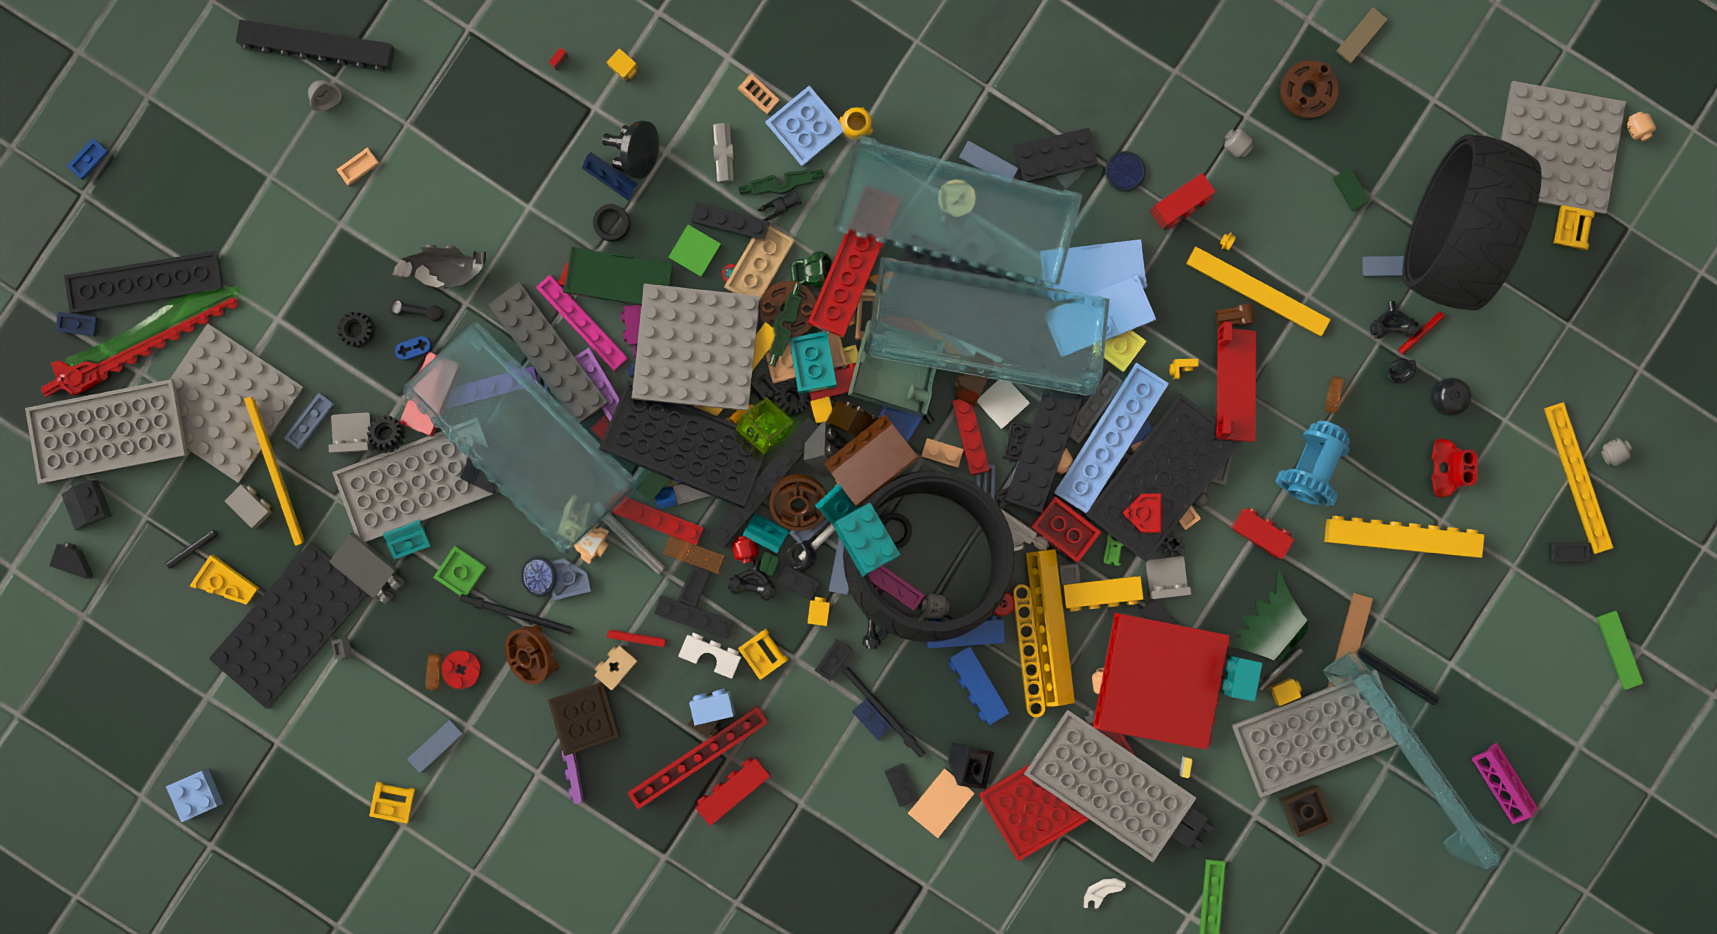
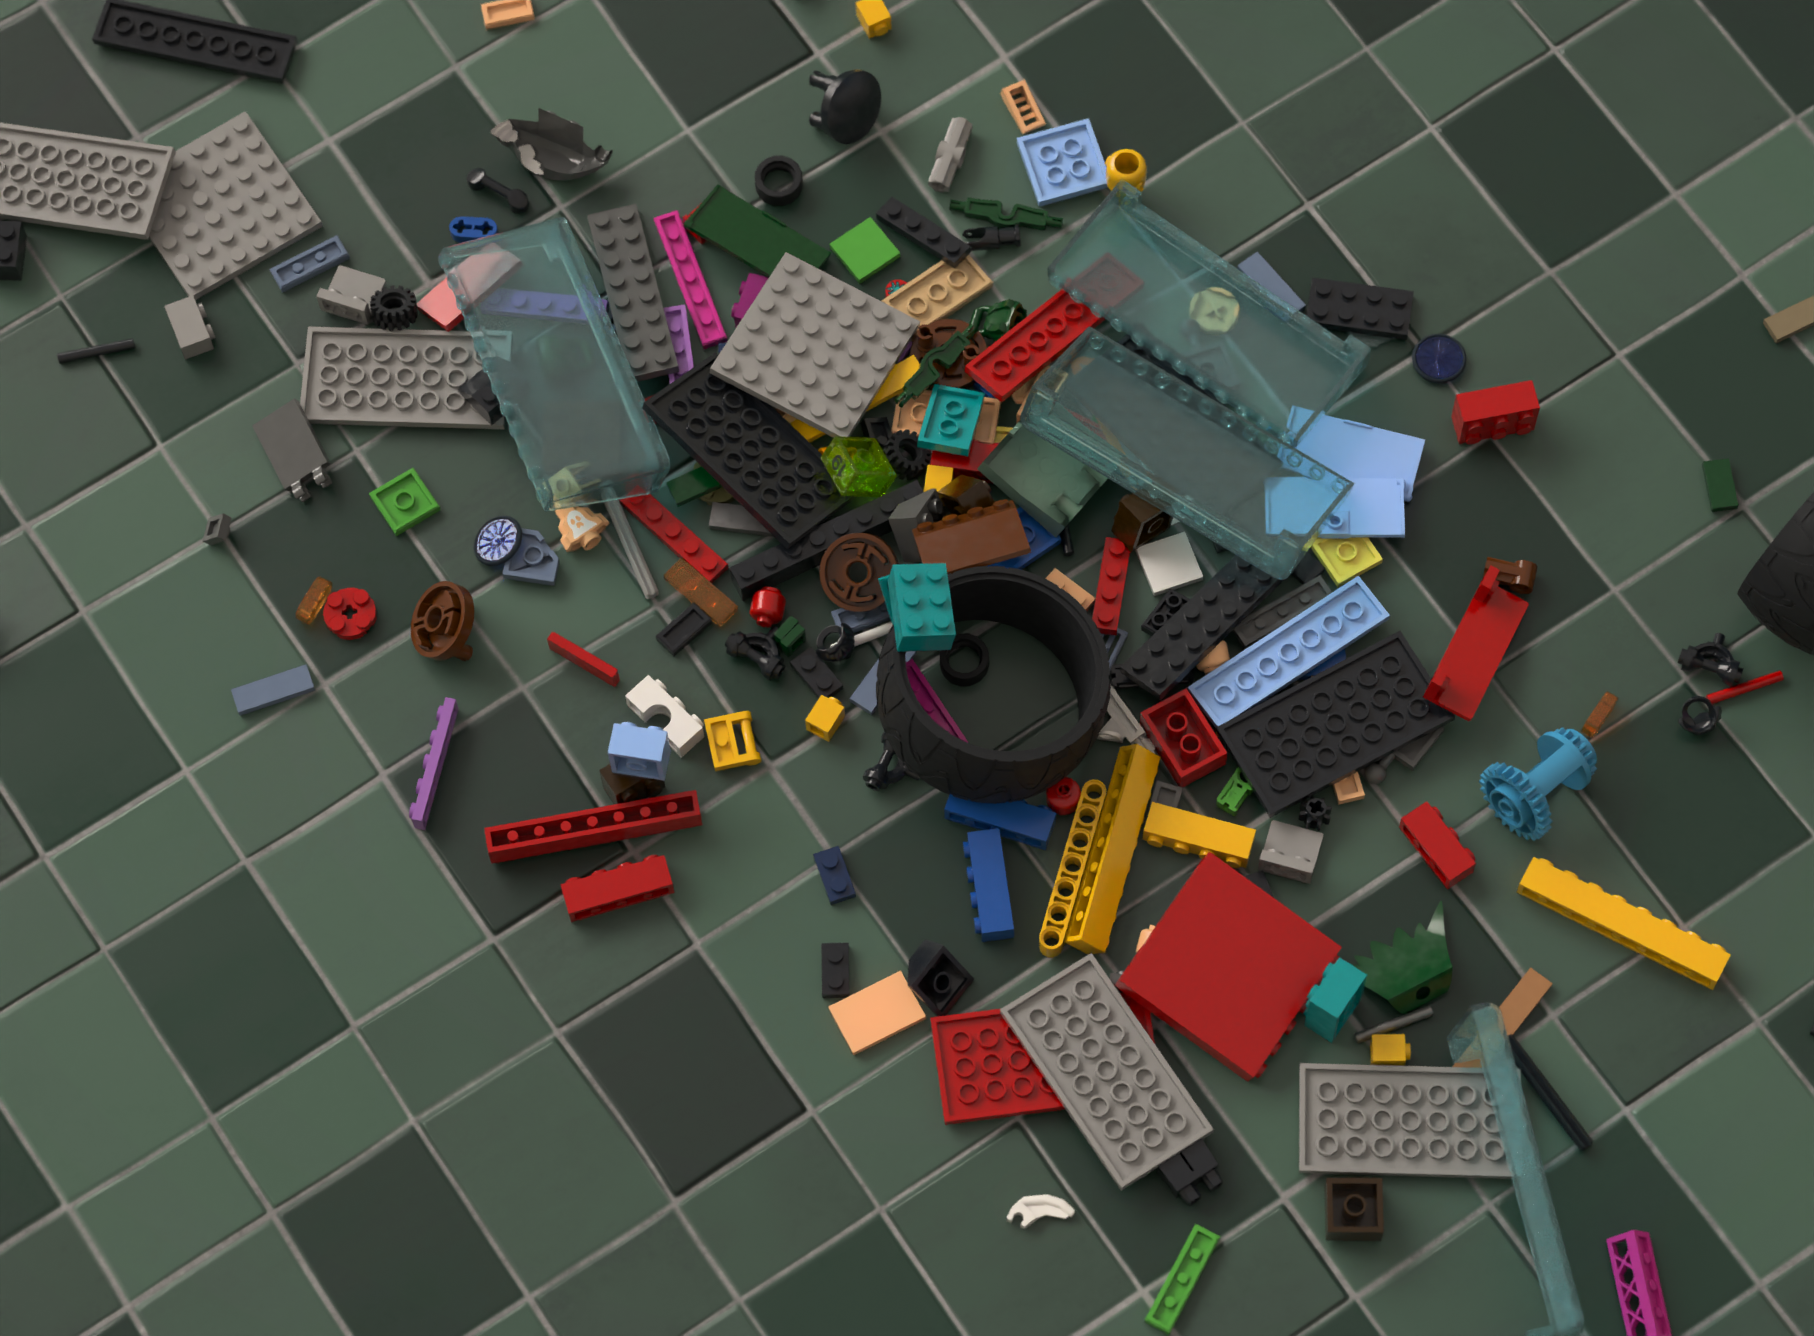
camera: 30 degrees right, 20 degrees down
piece [41,286,240,397] -> none
dark blue plate [55,312,98,337] -> none
yellow wing [190,554,259,605] -> none
black plate [209,542,368,709] -> none
yellow tile [244,397,305,546] -> none
black tyre [337,311,375,347] -> none
yellow plate [369,781,416,823] -> none
teal plate [383,519,431,560] -> none
black bar [459,594,573,635] -> none
dark brown plate [548,682,619,756] -> none
dark blue plate [582,152,638,201] -> none
tan brick [594,645,638,690] -> none
black plate [654,596,733,639] -> none
blue plate [655,486,677,509] -> none
teal plate [743,513,789,553] -> none
black plate [815,639,852,682] -> none
black bar [843,667,925,758] -> none
red plate [1123,494,1163,533] -> none
yellow bracket [1169,358,1198,380] -> none
light yellow tile [1180,756,1193,778] -> none
yellow tile [1186,247,1331,337] -> none
yellow plate [1220,232,1236,251] -> none
light grey head [1224,129,1253,157] -> none
reddish brown piece [1280,60,1339,119] -> none
sand blue tile [1362,256,1404,277] -> none
black cylinder [1431,377,1472,416] -> none
red piece [1432,438,1478,498] -> none

